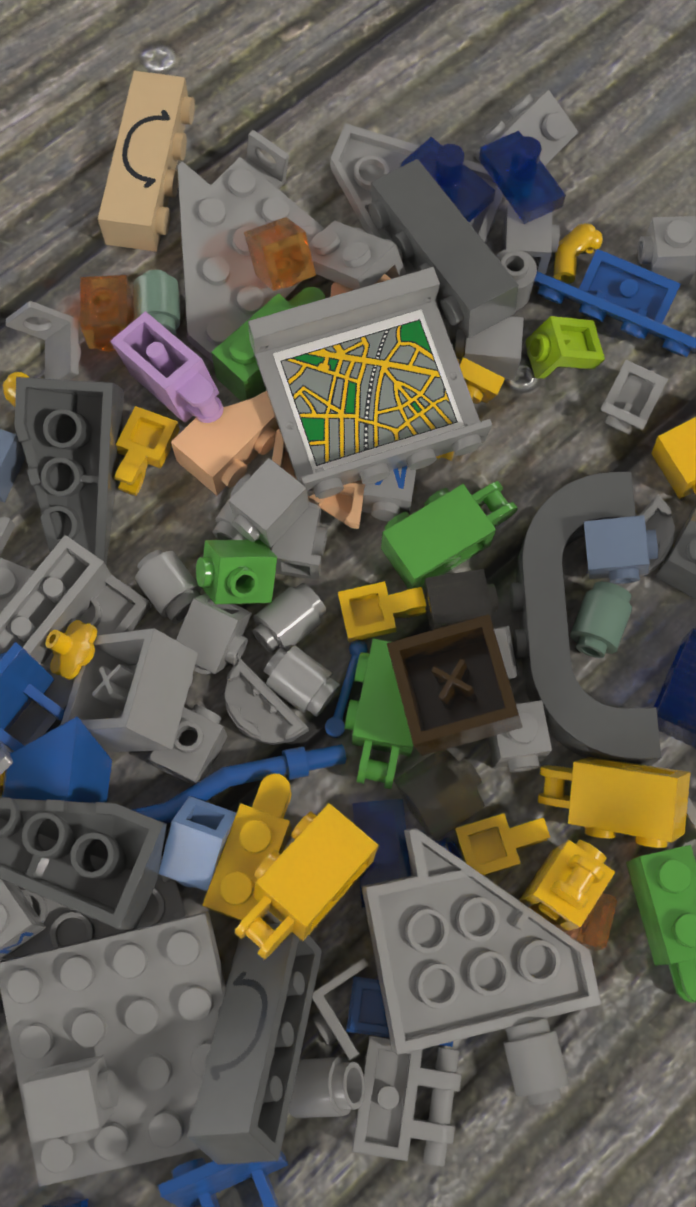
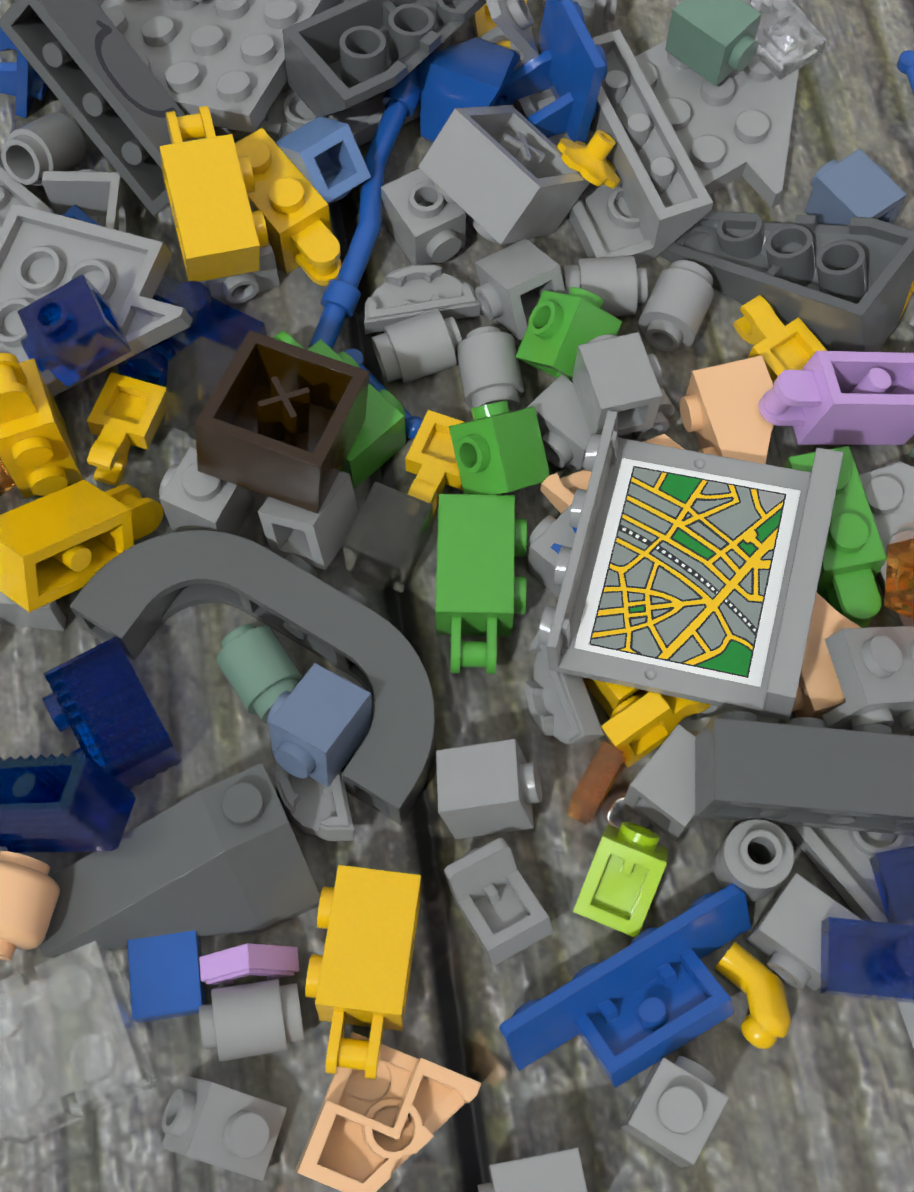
camera: 125 degrees right, 5 degrees down
none -> clear blue brick [17,274,132,387]
none -> light grey brick [436,739,542,839]
none -> bright green brick [449,400,550,495]
none -> light grey plate [525,631,604,744]
none -> clear orange tile [566,741,625,825]
none -> light grey brick [638,260,714,351]

